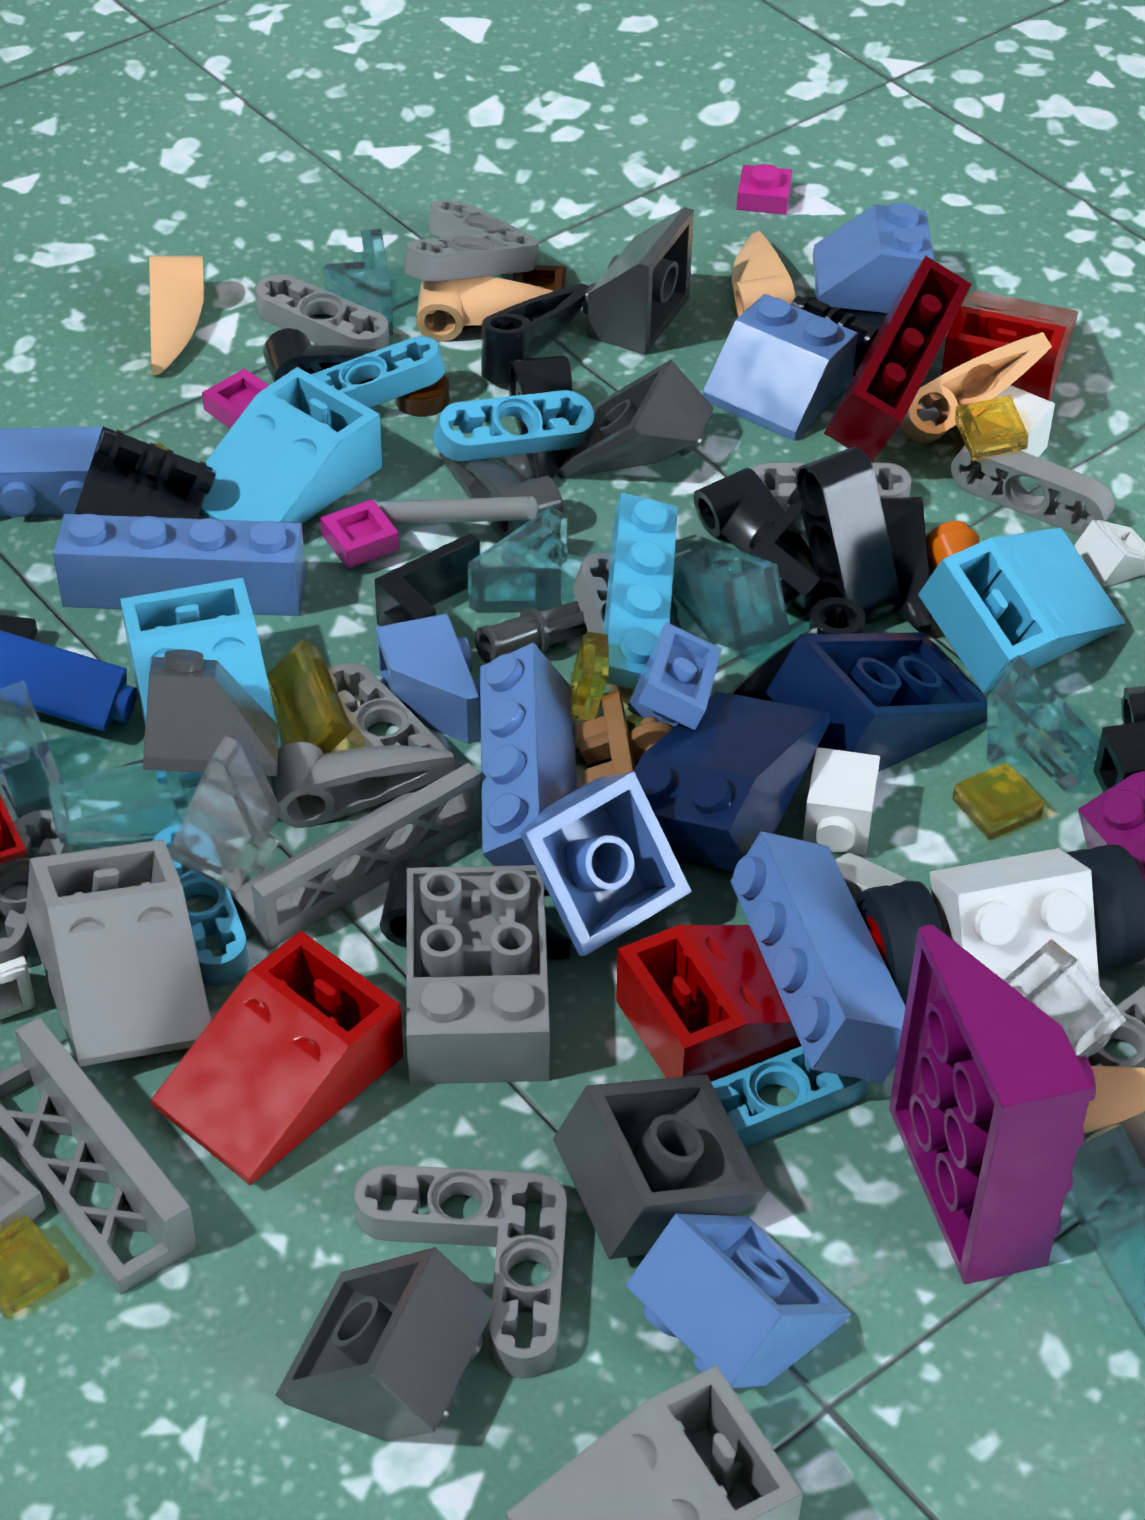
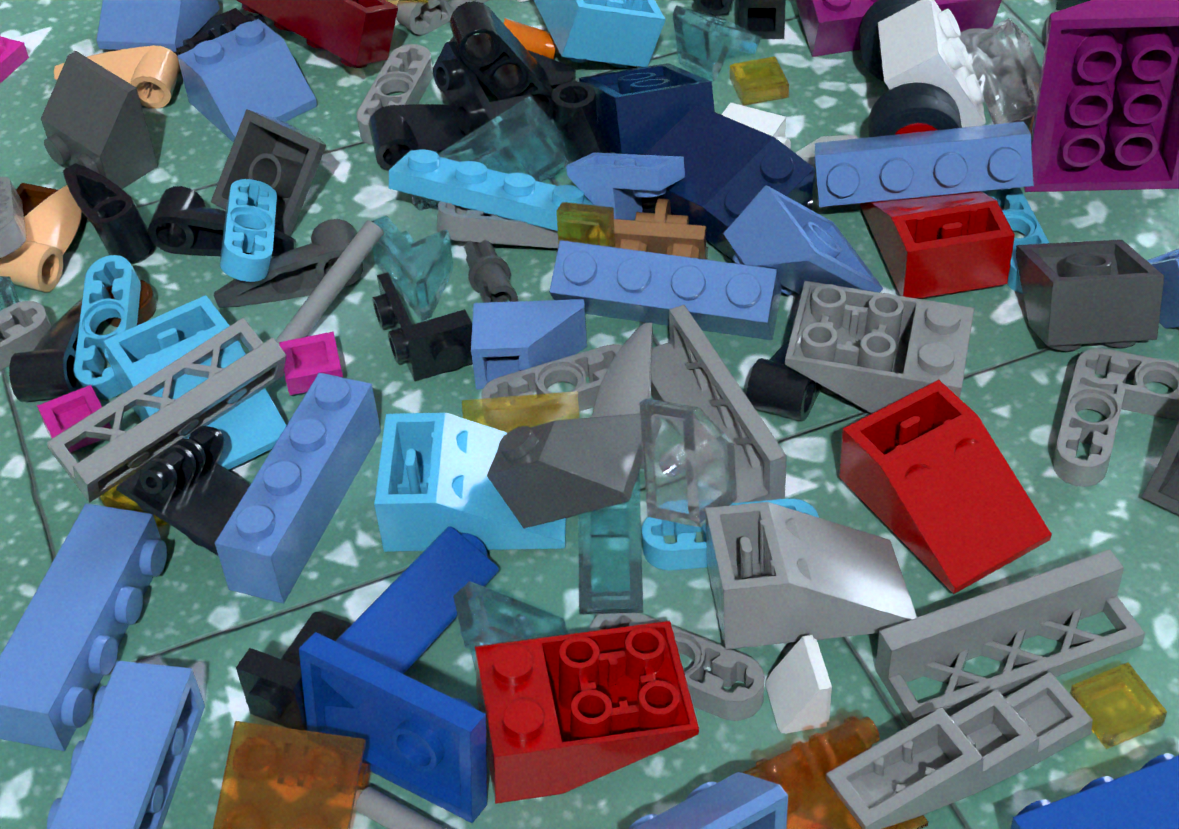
camera: 70 degrees left, 0 degrees up
none -> light grey fence [47,318,287,503]

